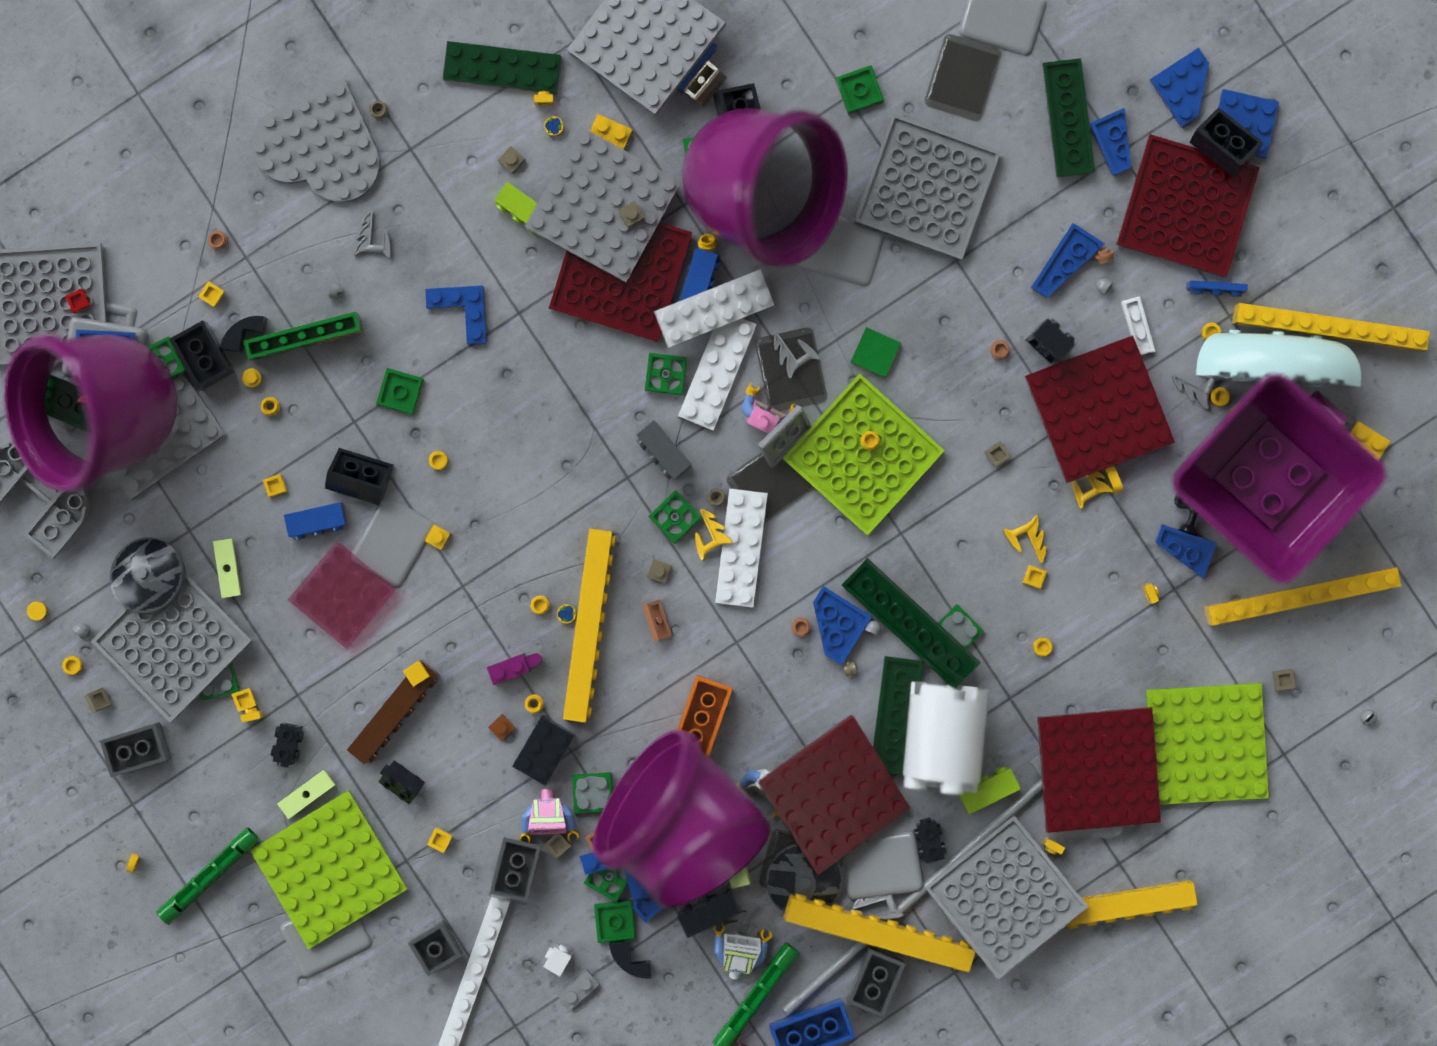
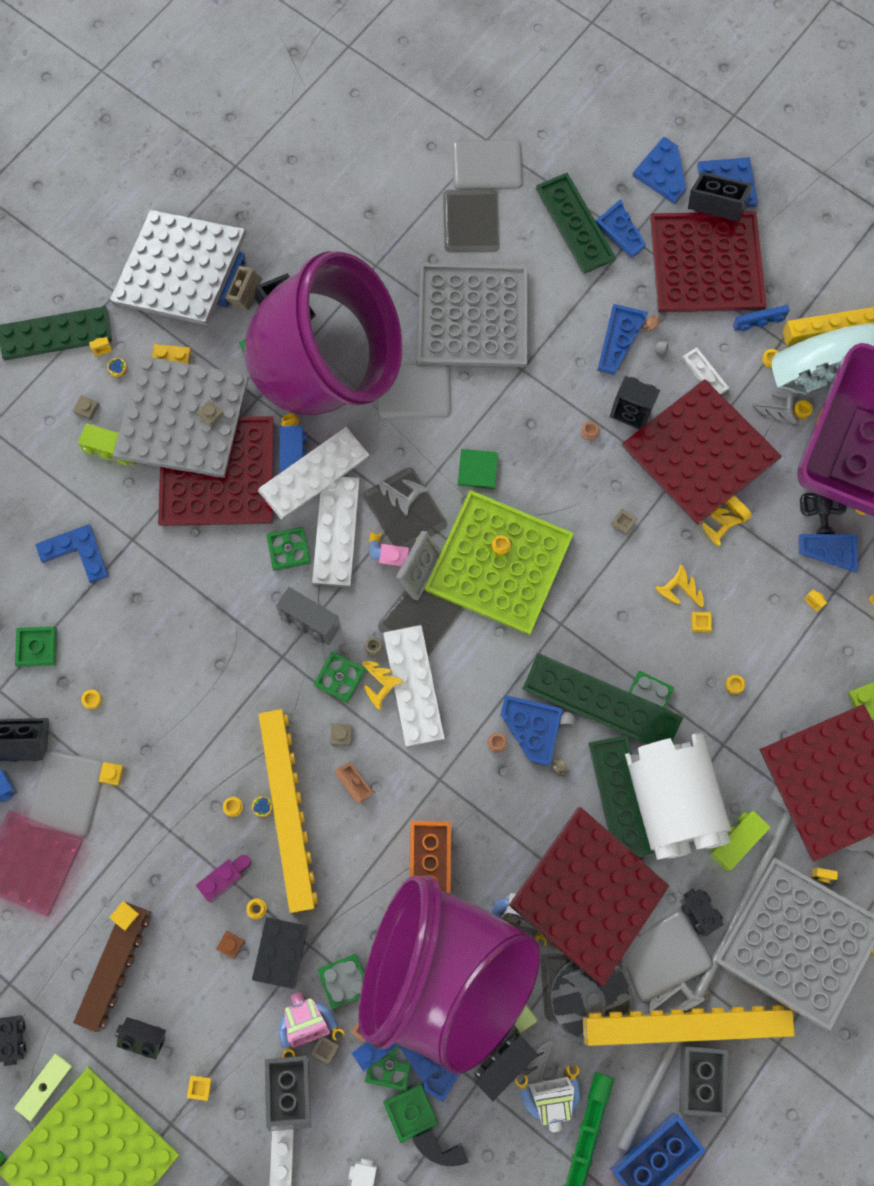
camera: 20 degrees left, 15 degrees down
green tile [835,65,884,114] -> none

